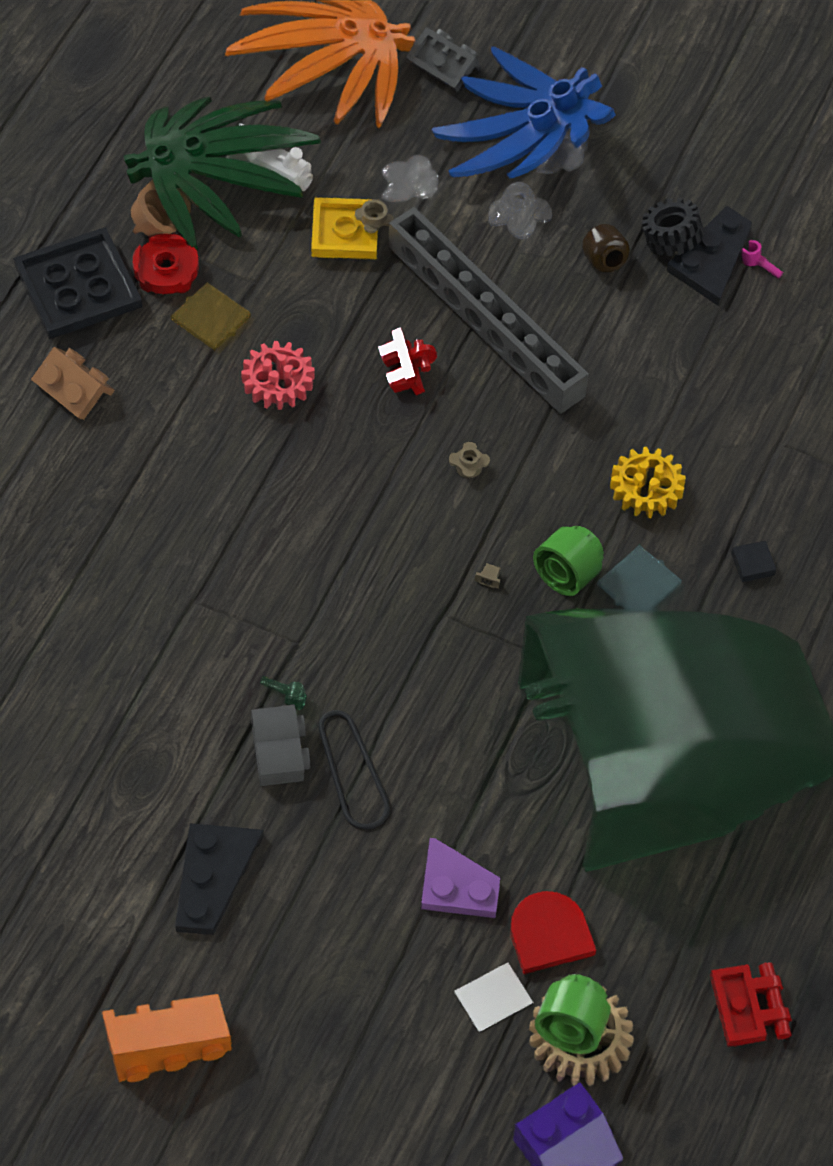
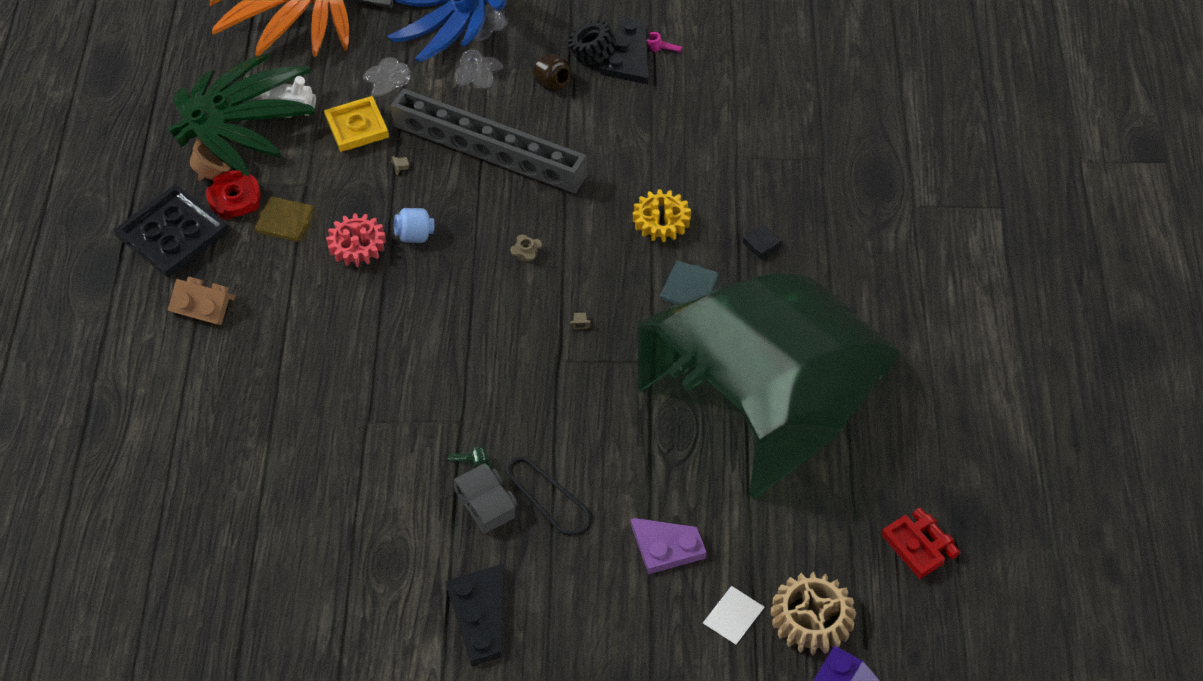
camera: 20 degrees left, 5 degrees down
dark tan plate [355,200,393,233] -> none
red hips [379,327,437,395] -> none
red tile [510,891,596,975] -> none
bright green piece [533,526,604,596] -> none
bright green piece [535,975,611,1054] -> none
none -> dark tan piece [391,156,409,175]
none -> light blue head [394,208,434,243]

